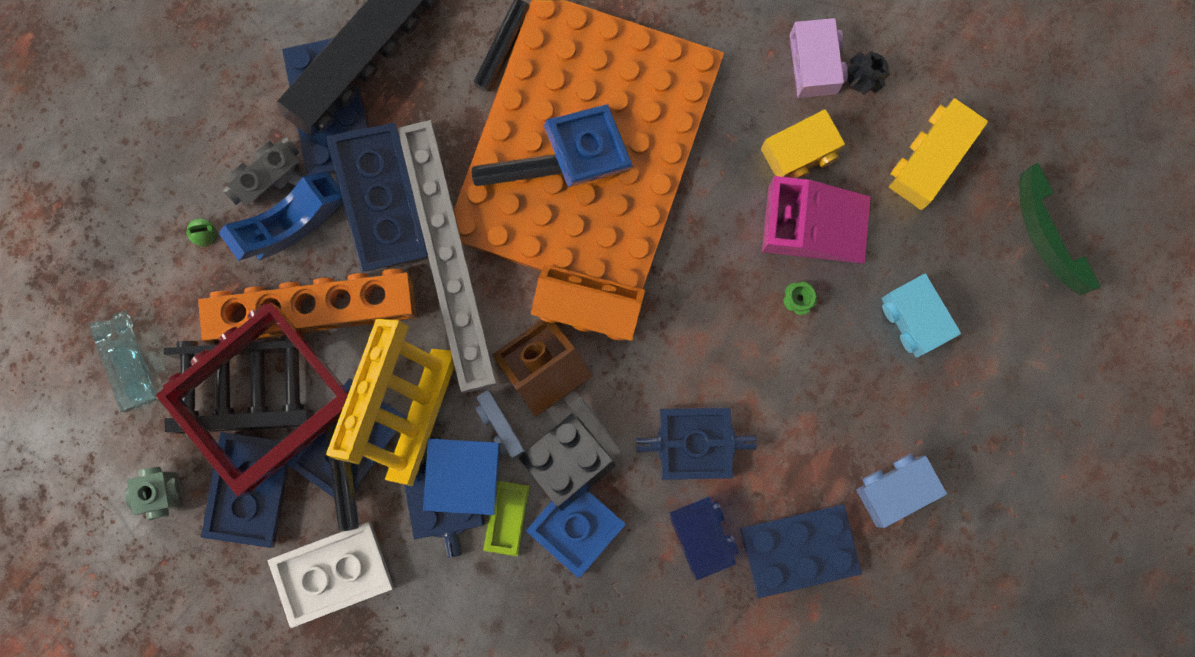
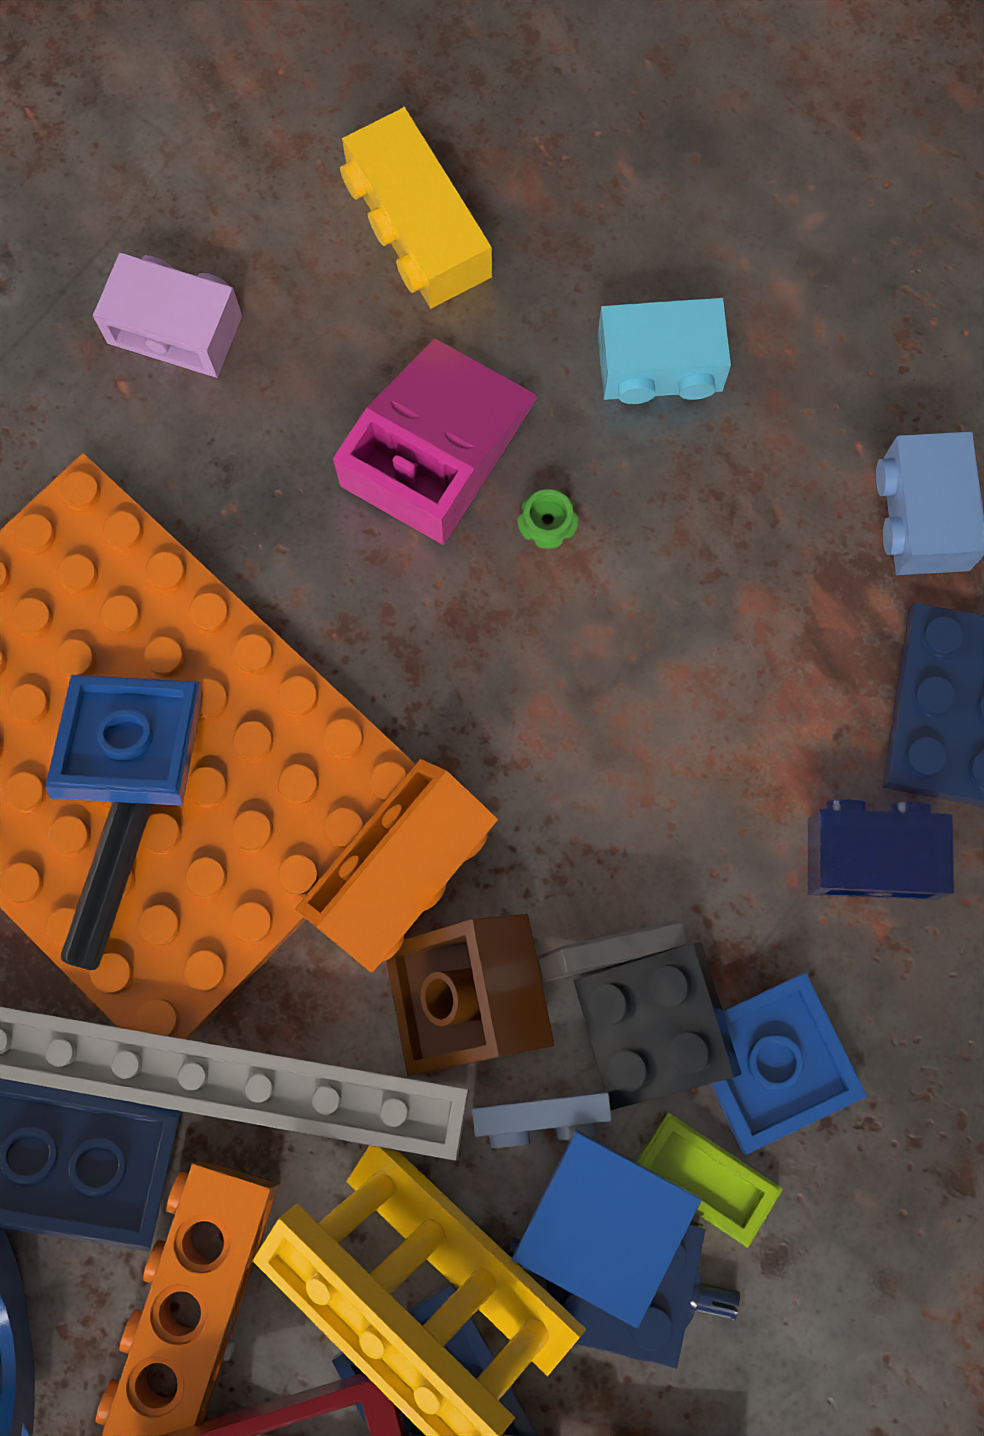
camera: 65 degrees left, 5 degrees down
dark blue plate [636,408,757,480] -> none
yellow brick [761,109,845,179] -> none
black gear [847,50,890,95] -> none
dark green slope [1019,163,1100,296] -> none

